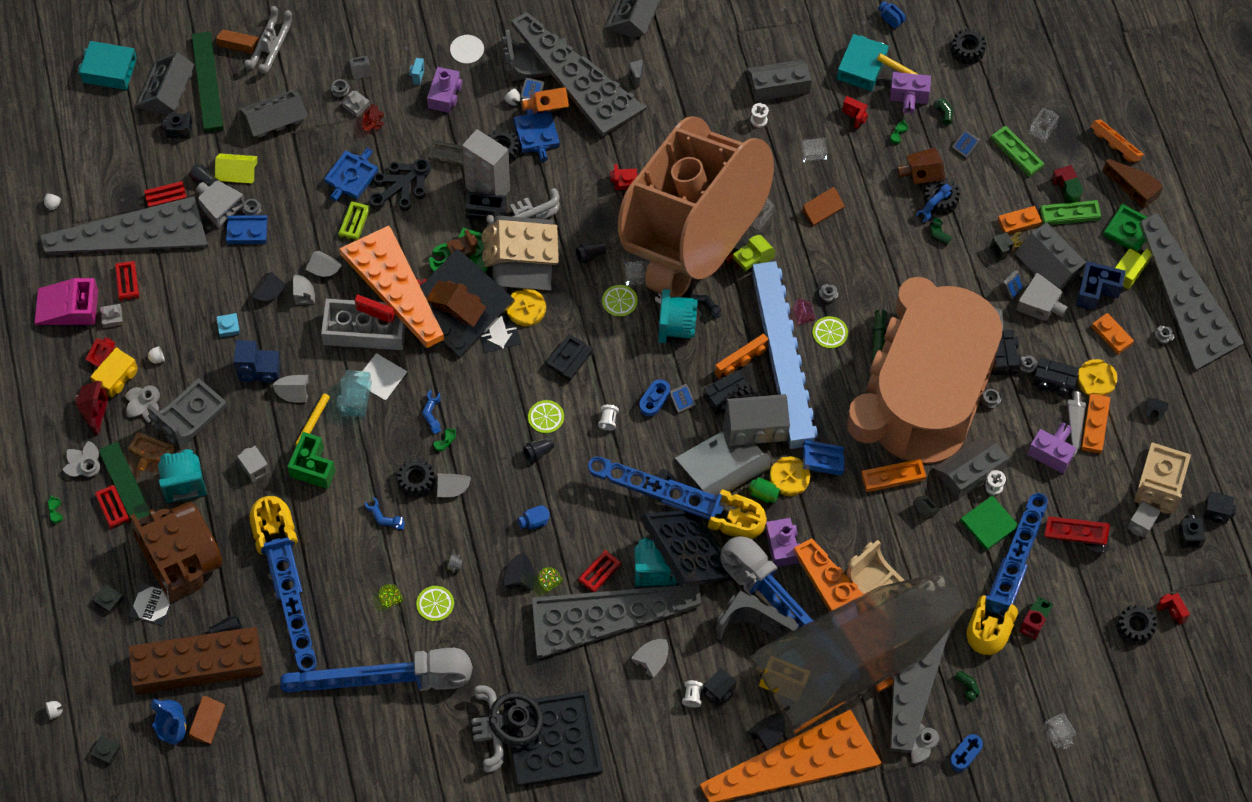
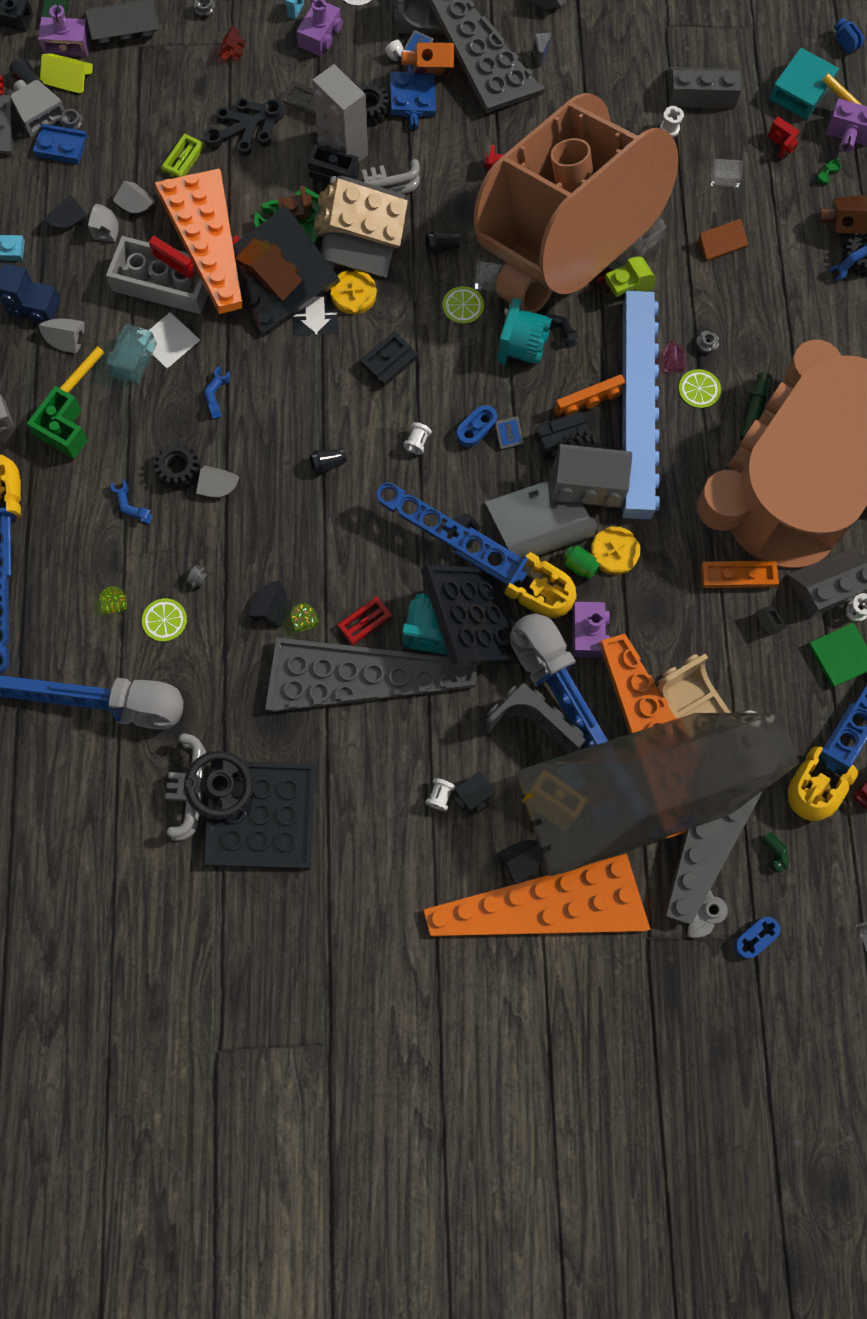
camera: 10 degrees right, 10 degrees up
blue plate [324,148,378,202] -> none
light grey tile [343,90,370,117] -> none
green piece [433,429,456,452] -> none
blue arm [517,505,550,530] -> none
lime sticker [528,400,564,433] -> none
light grey brick [631,639,668,678] -> none
blue plate [803,440,844,476] -> none
dark green arm [929,218,952,246] -> none
none -> medium lavender brick [38,5,91,57]

